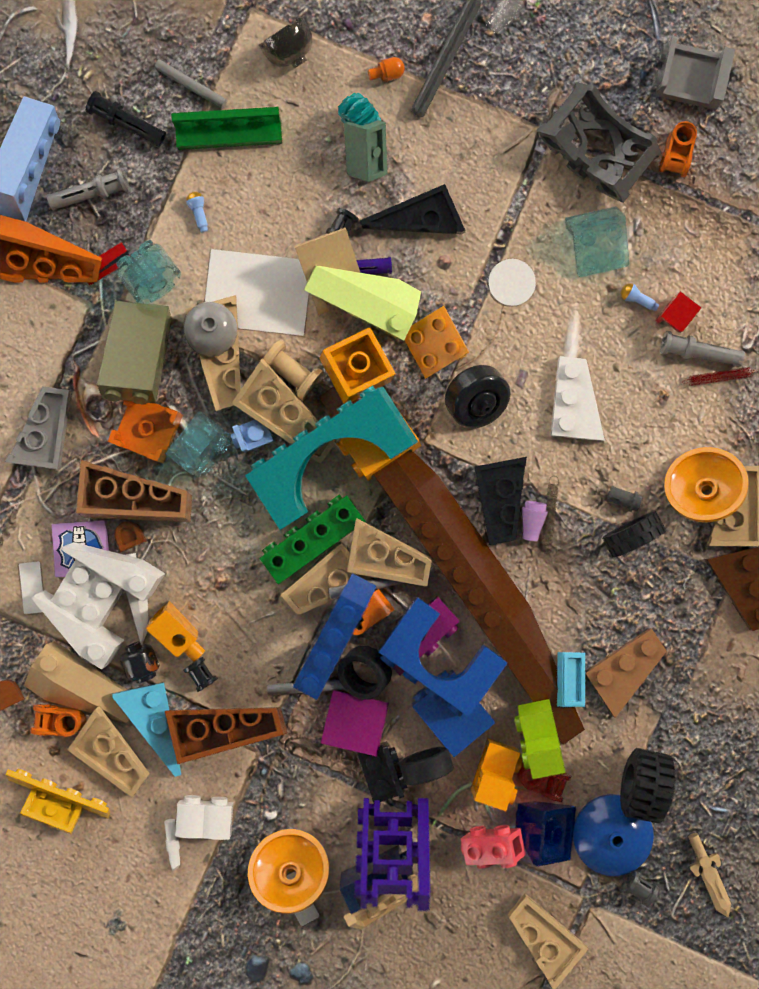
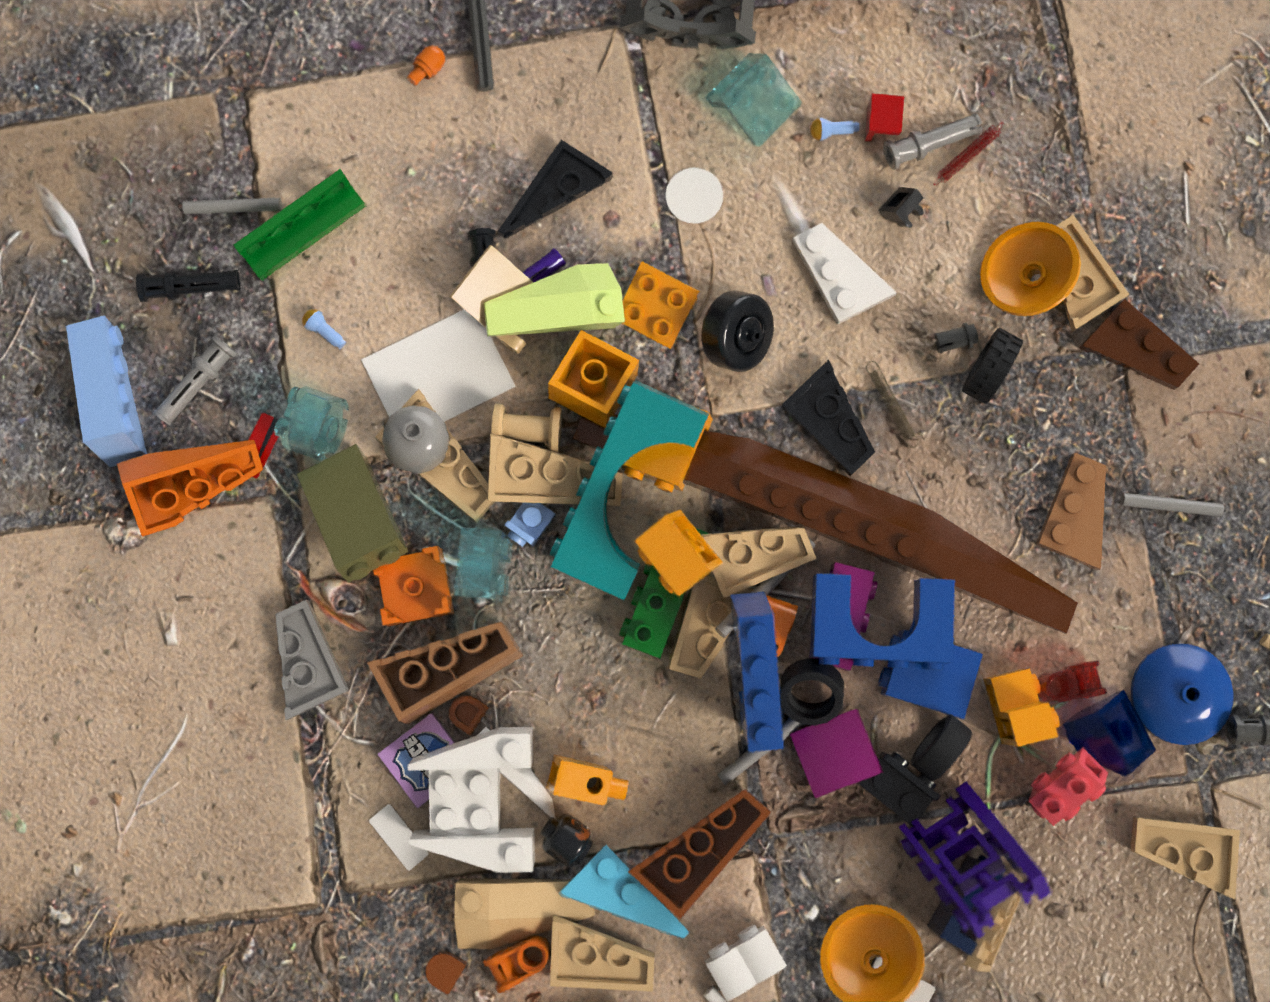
camera: 30 degrees left, 5 degrees down
black bush [183,657,218,692] -> none
clear smoke cylinder [259,16,313,69] -> none
teal gear [338,93,381,126] -> none
sand green panel [344,120,388,182] -> none
lime brick [514,699,566,779] -> none
lavender cone [522,501,548,541] -> none
medium azure tile [557,652,585,707] -> none
black tyre [620,748,675,824] -> none
none -> light orange brick [634,510,723,596]
none -> black tile [878,187,924,228]
none -> light grey bar [1121,492,1224,517]

